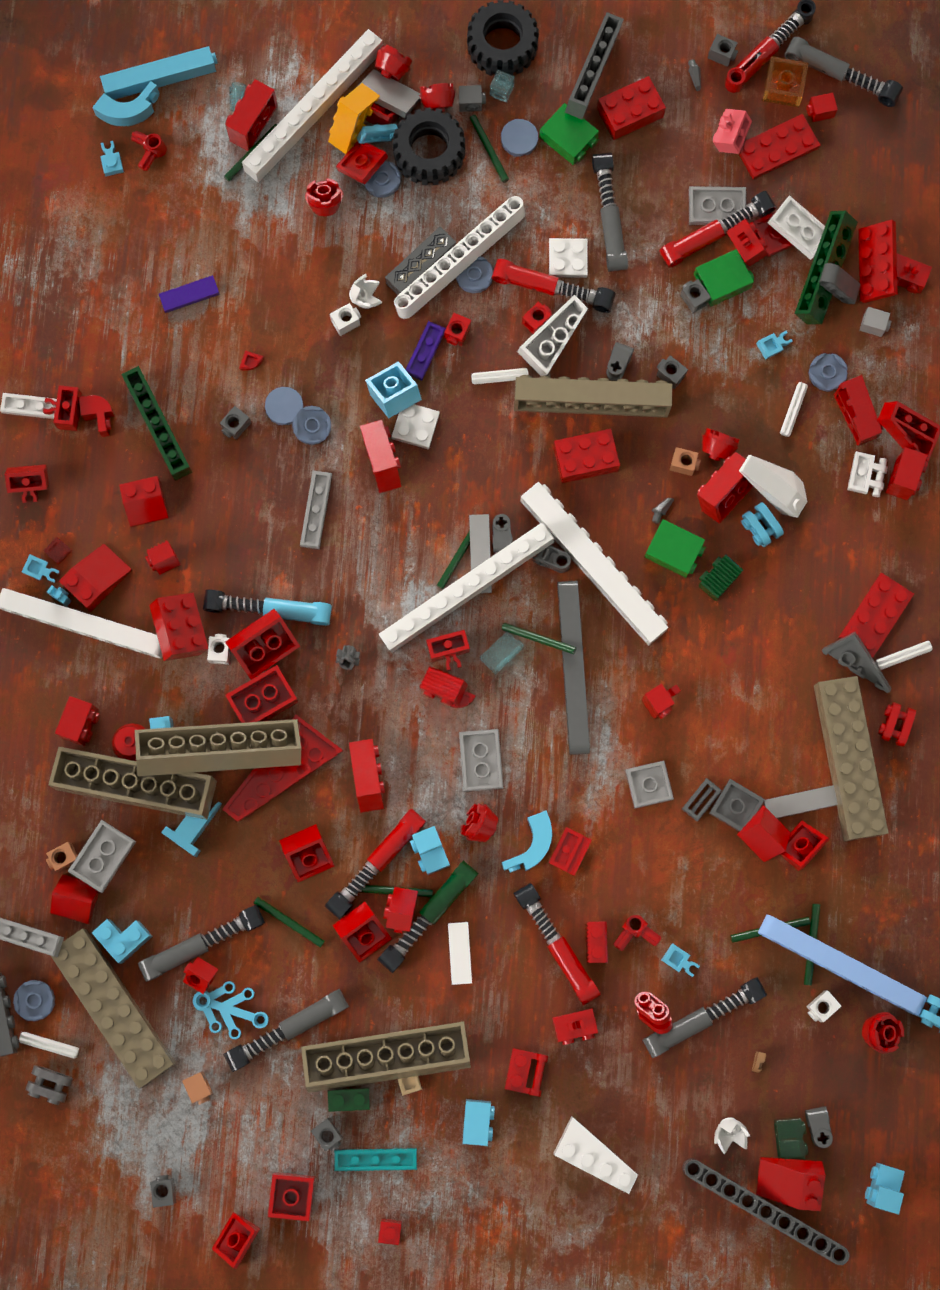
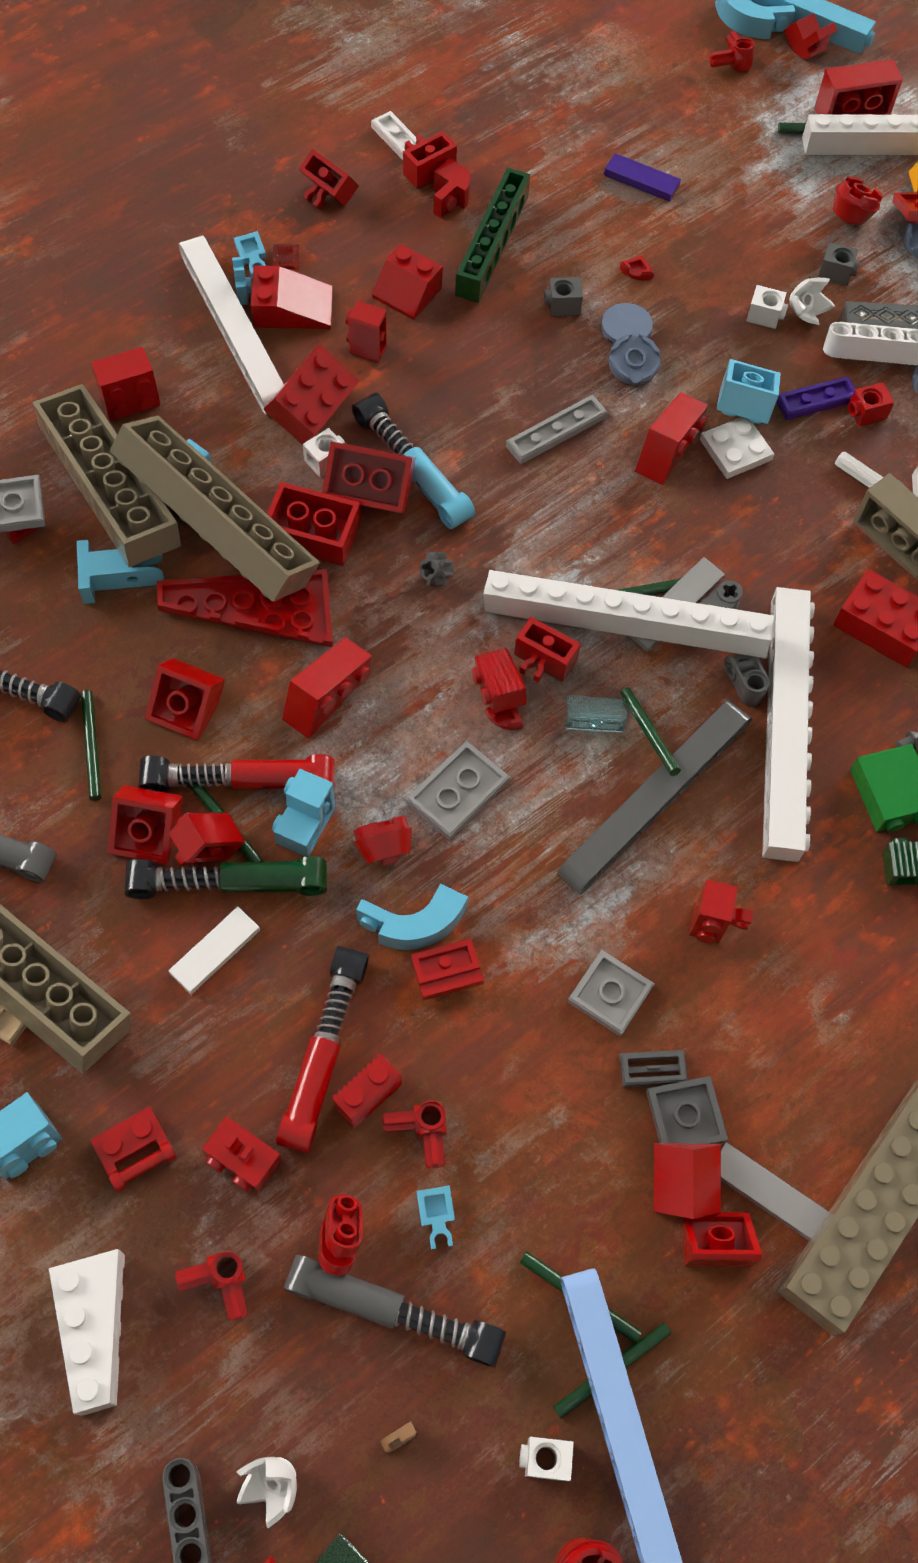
camera: 45 degrees right, 15 degrees down
medium azure plate [100,141,124,176] -> none
none -> red axle [175,1251,248,1321]
none -> red brick [783,13,838,59]
none -> dark grey brick [818,242,860,286]

